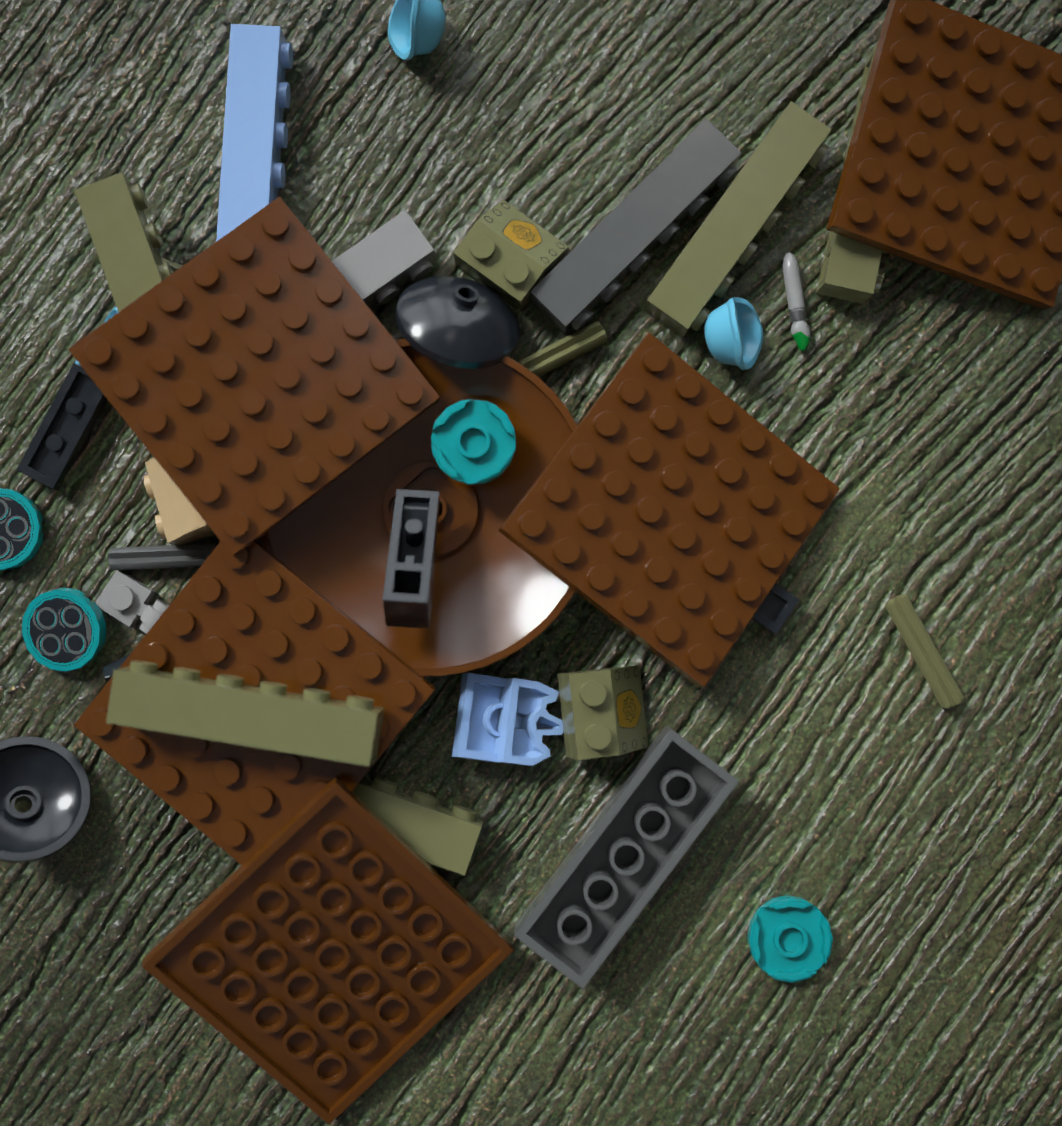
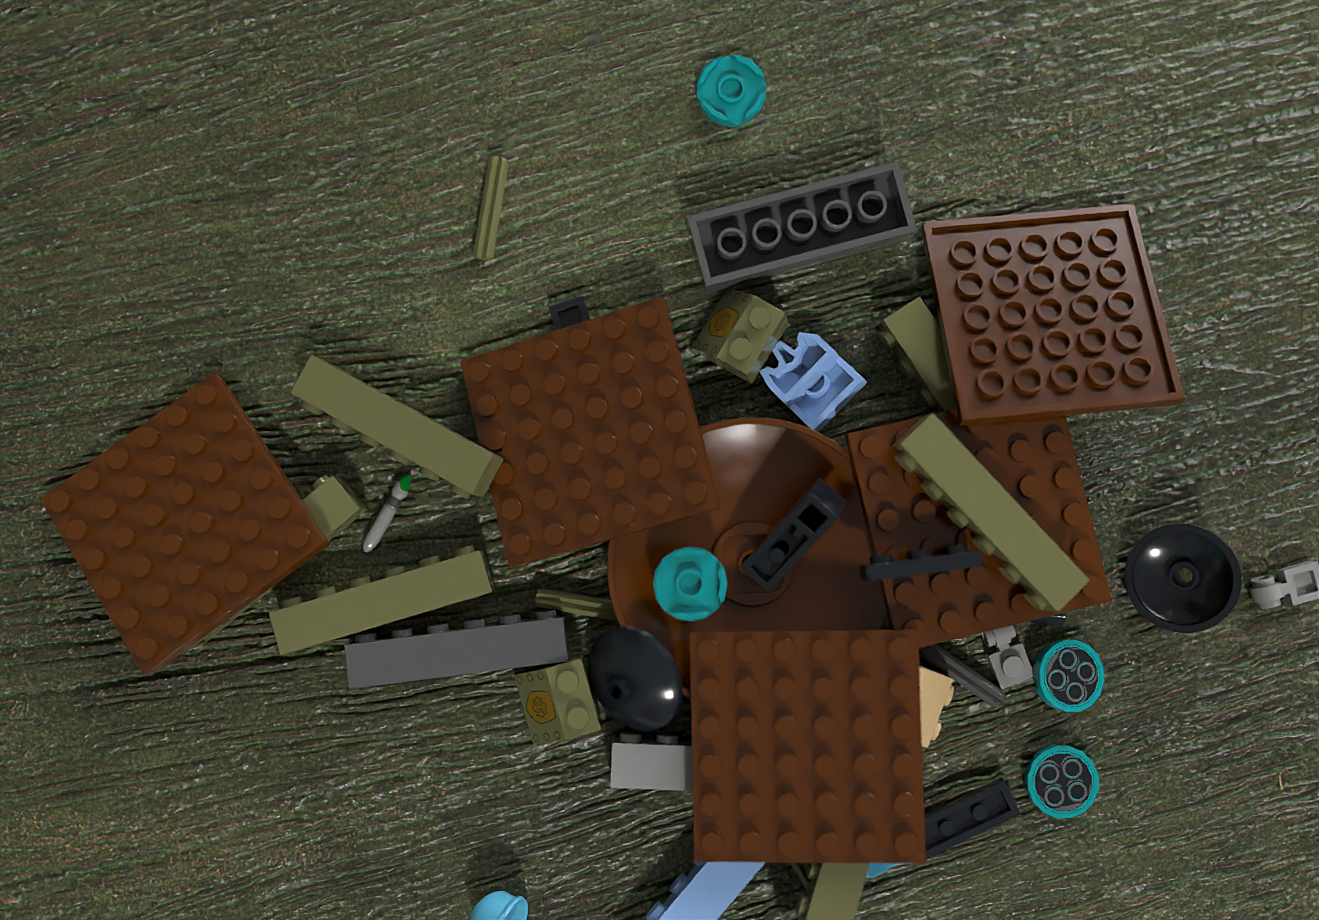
camera: 140 degrees left, 0 degrees up
medium azure helmet [704,297,763,370] -> none
none -> olive brick [291,355,504,499]
none -> black plate [859,544,982,581]

